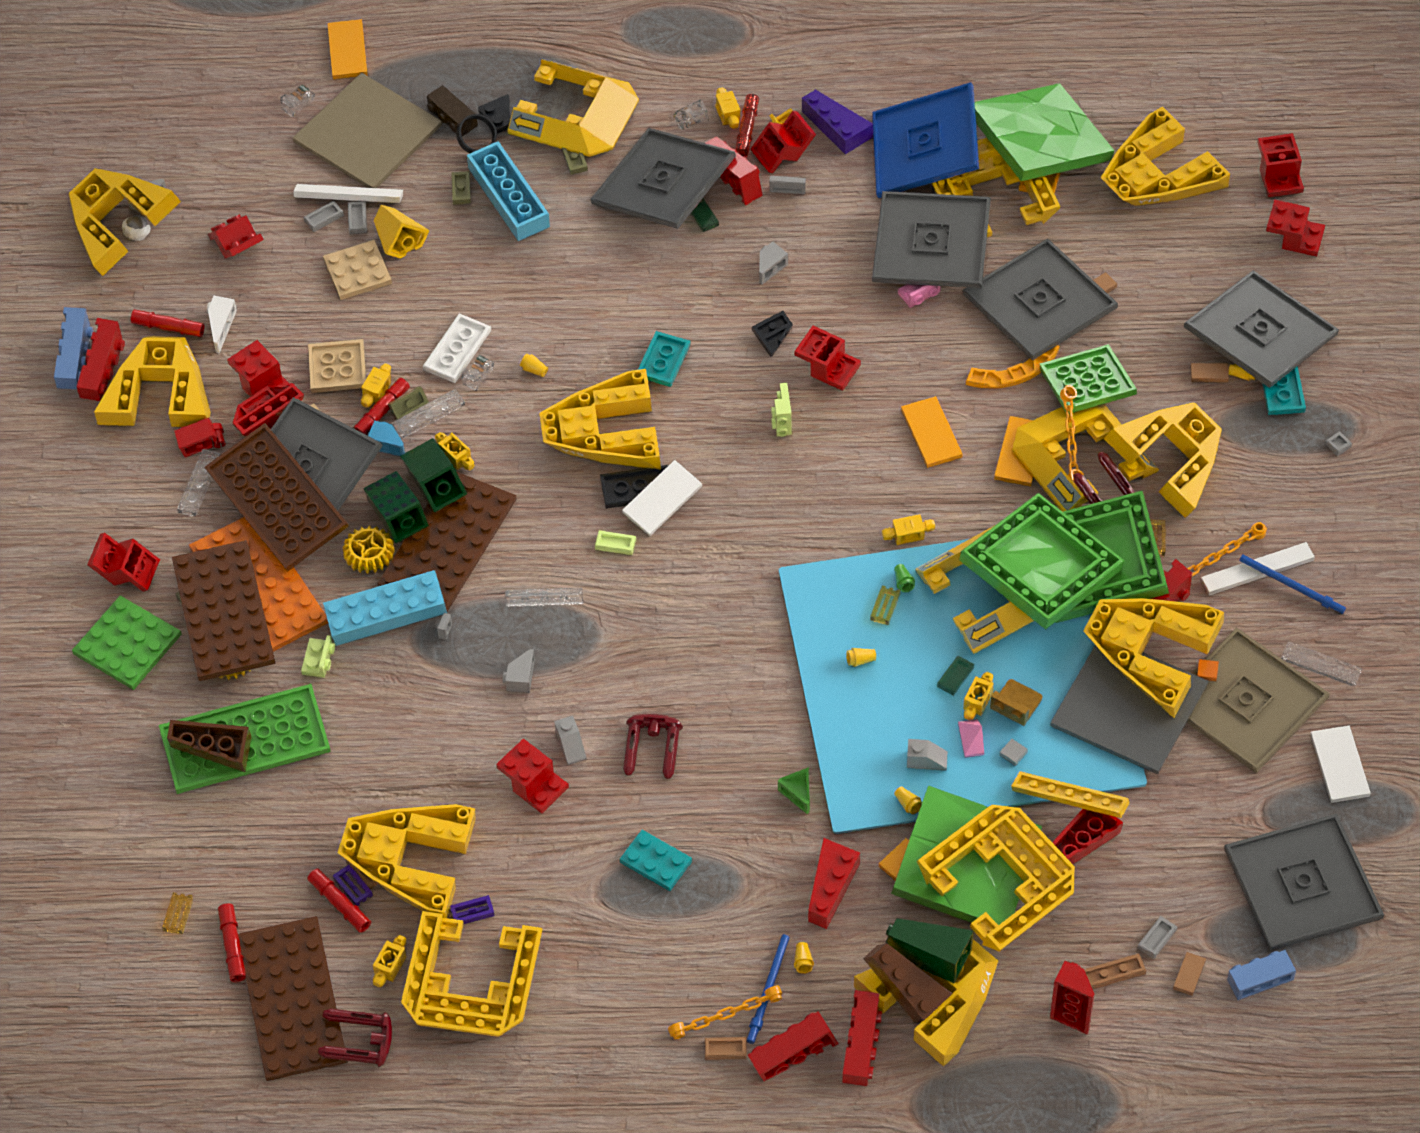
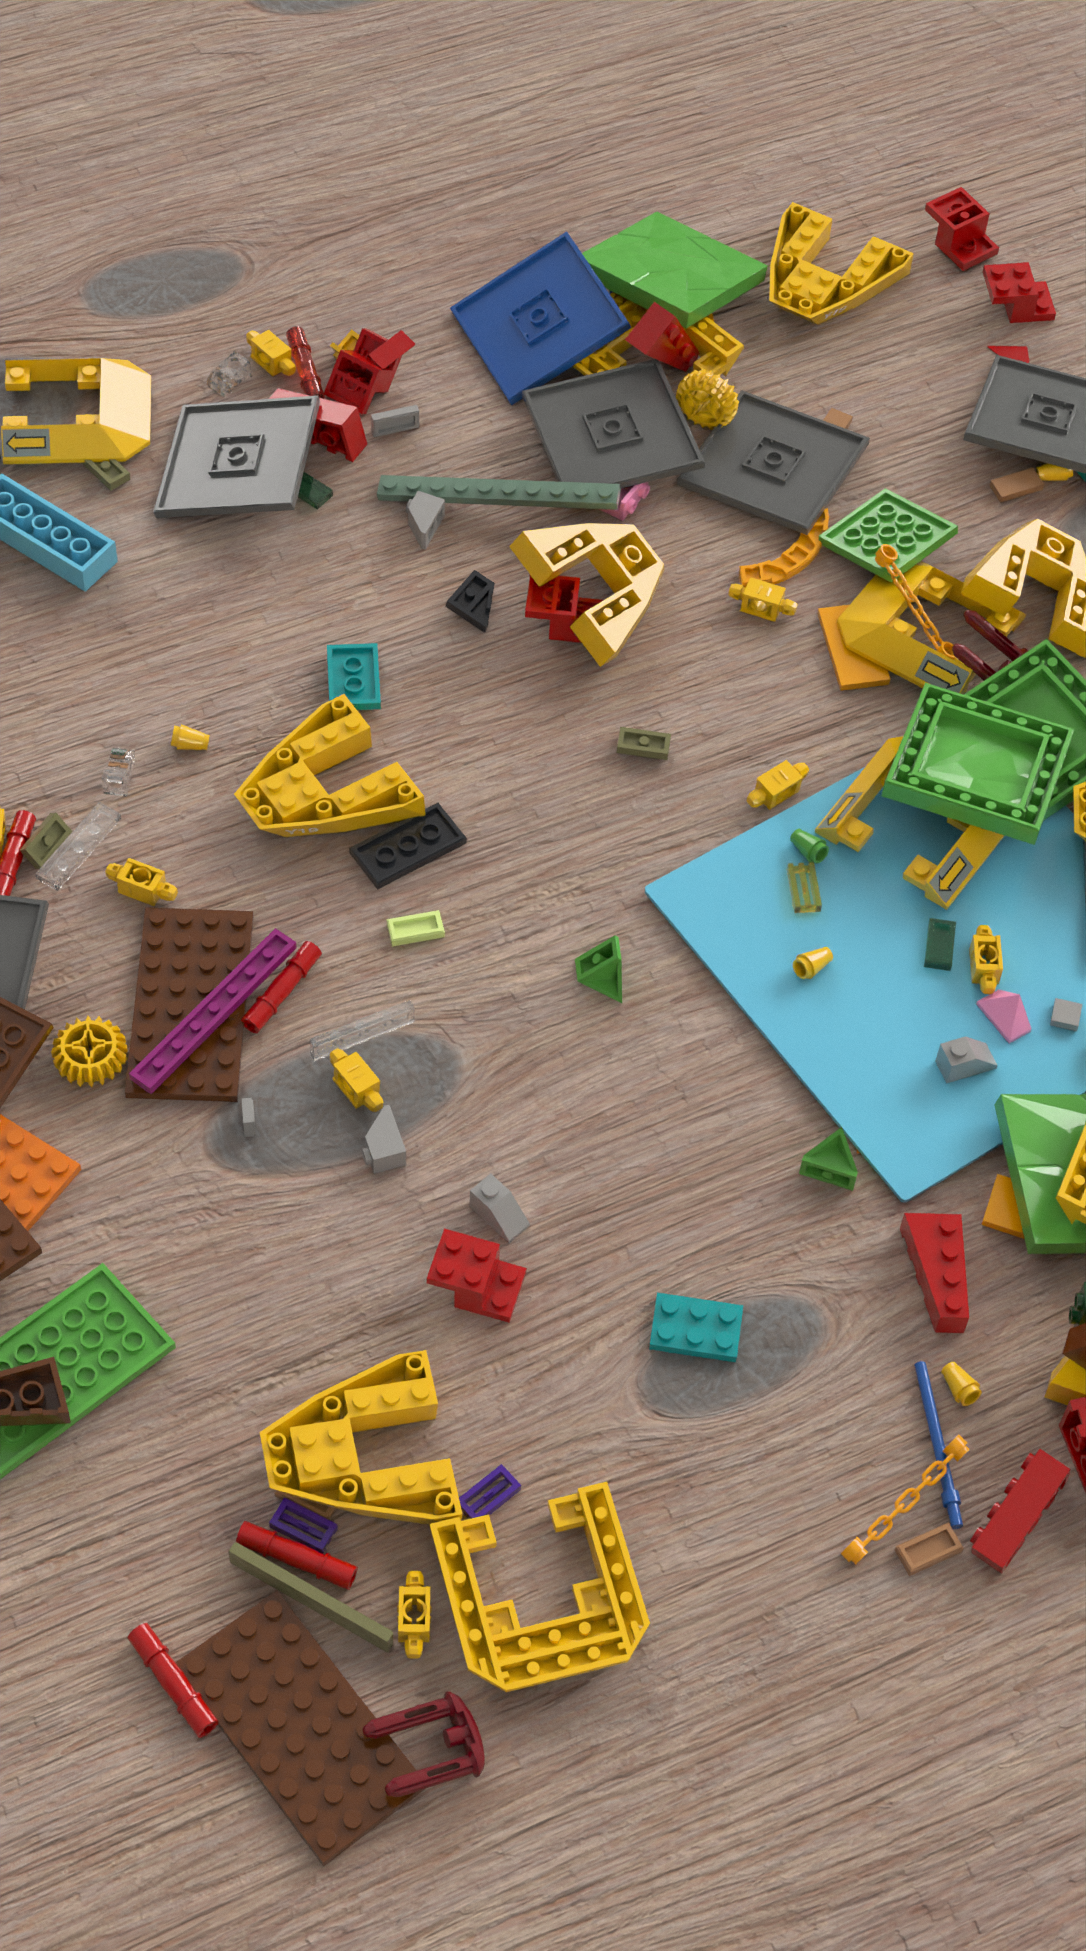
camera: 30 degrees left, 0 degrees up
clear yellow tile [162,892,193,934] -> none
yellowish green bracket [301,635,335,678] -> none
medium azure brick [323,570,447,646] -> none
dark green slope [363,471,429,544] -> none
dark azure slope [368,421,405,456] -> none
dark green slope [400,438,467,512] -> none
white tile [423,314,491,383] -> none
white tile [622,460,702,536] -> none
dark red piece [623,714,683,779] -> none
yellowish green plate [771,383,792,437] -> none
dark purple wedge [802,89,873,154] -> none
yellow cone [894,786,922,814] -> none
light orange tile [901,396,963,468] -> none
pearl gold bracket [990,679,1043,726] -> none
none -> magenta plate [129,928,297,1094]
none -> olive tile [229,1542,393,1653]
none -> red piece [241,941,322,1034]
none -> yellow piece [329,1048,383,1112]
none -> red sticker [369,330,415,369]
none -> sand green plate [377,475,621,510]
none -> yellow piece [509,523,665,667]
none -> bright green slope [575,935,622,1003]
none -> olive plate [616,727,671,760]
none -> red wedge [625,302,700,372]
none -> yellow gear [675,368,739,430]
none -> yellow piece [728,577,798,622]
none -> red sticker [987,346,1029,363]

